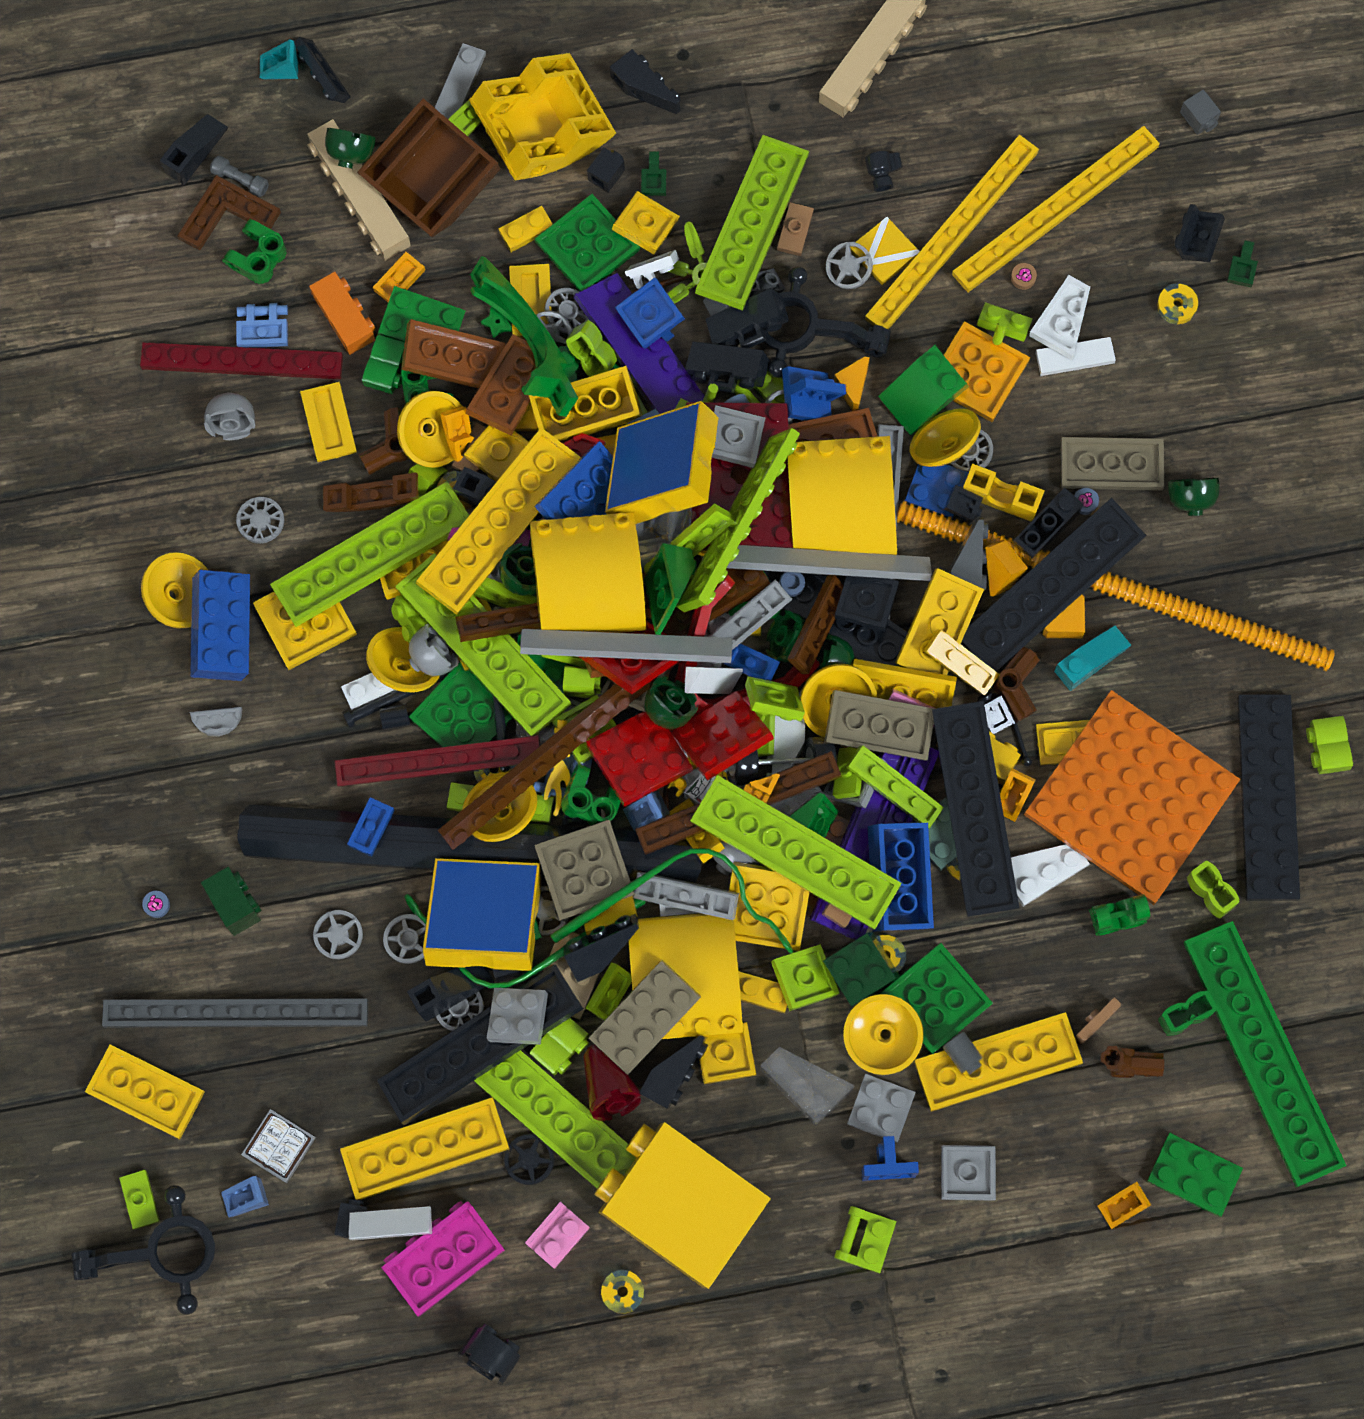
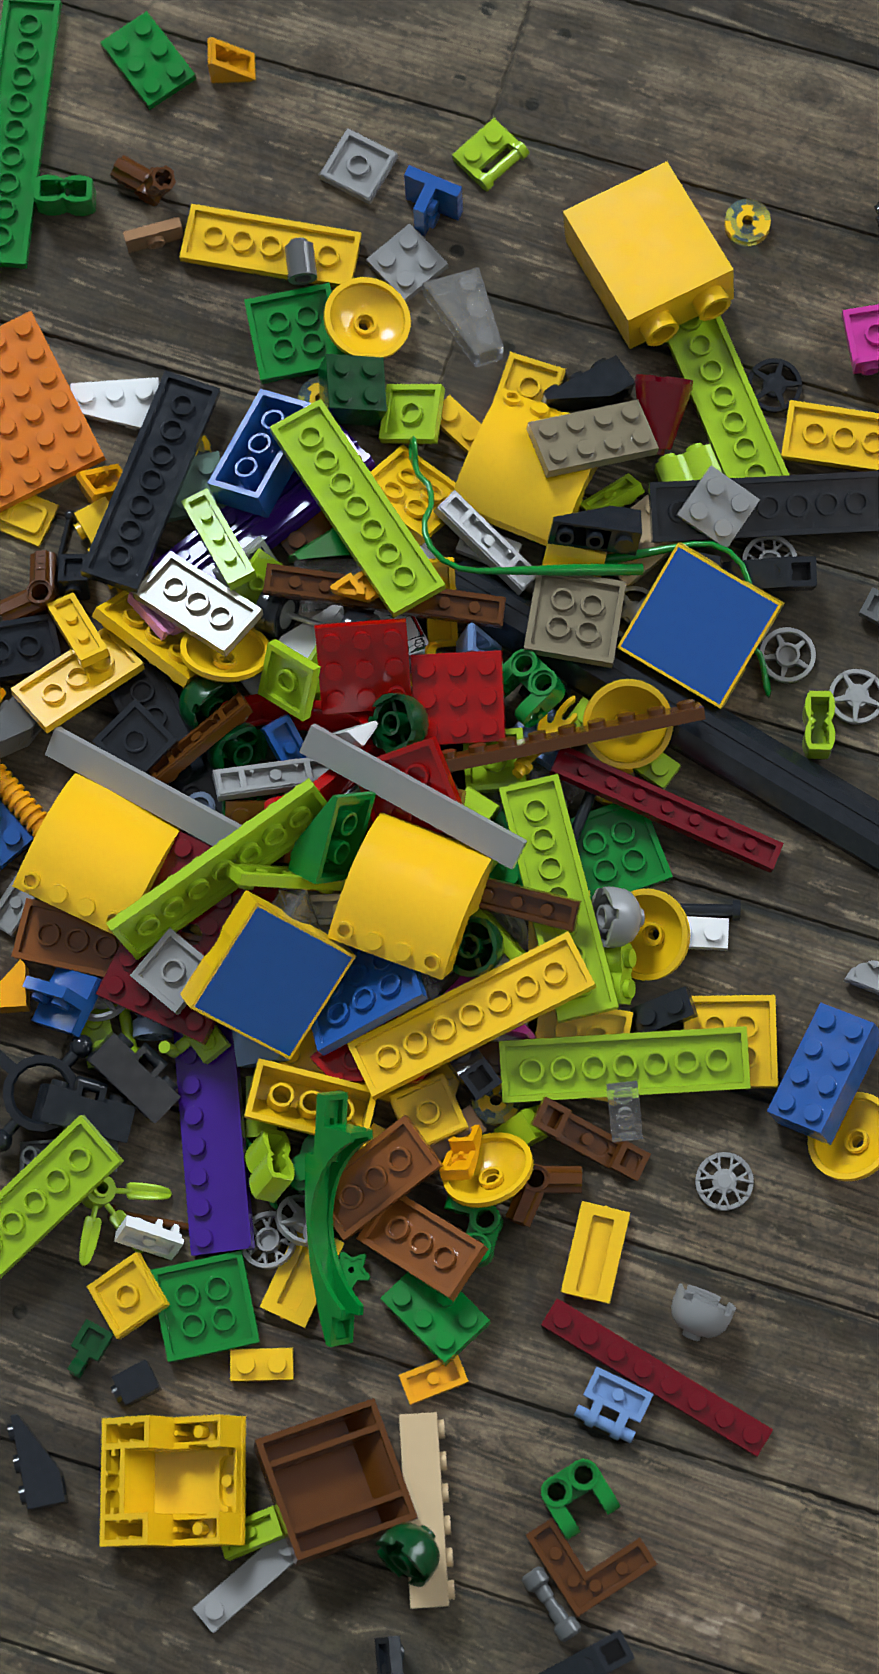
camera: 150 degrees left, 0 degrees up
orange brick [309,272,376,355] -> none
blue plate [347,797,394,857] -> none
green brick [362,335,405,394] -> none
black piece [379,704,410,730] -> none
bright pink plate [525,1202,590,1269] -> none
blue bracket [615,278,685,349] -> none
green piece [1089,894,1150,936] -> none
none -> clear plate [606,1081,643,1142]
none -> black plate [630,986,698,1033]
none -> lime brick [802,691,835,759]

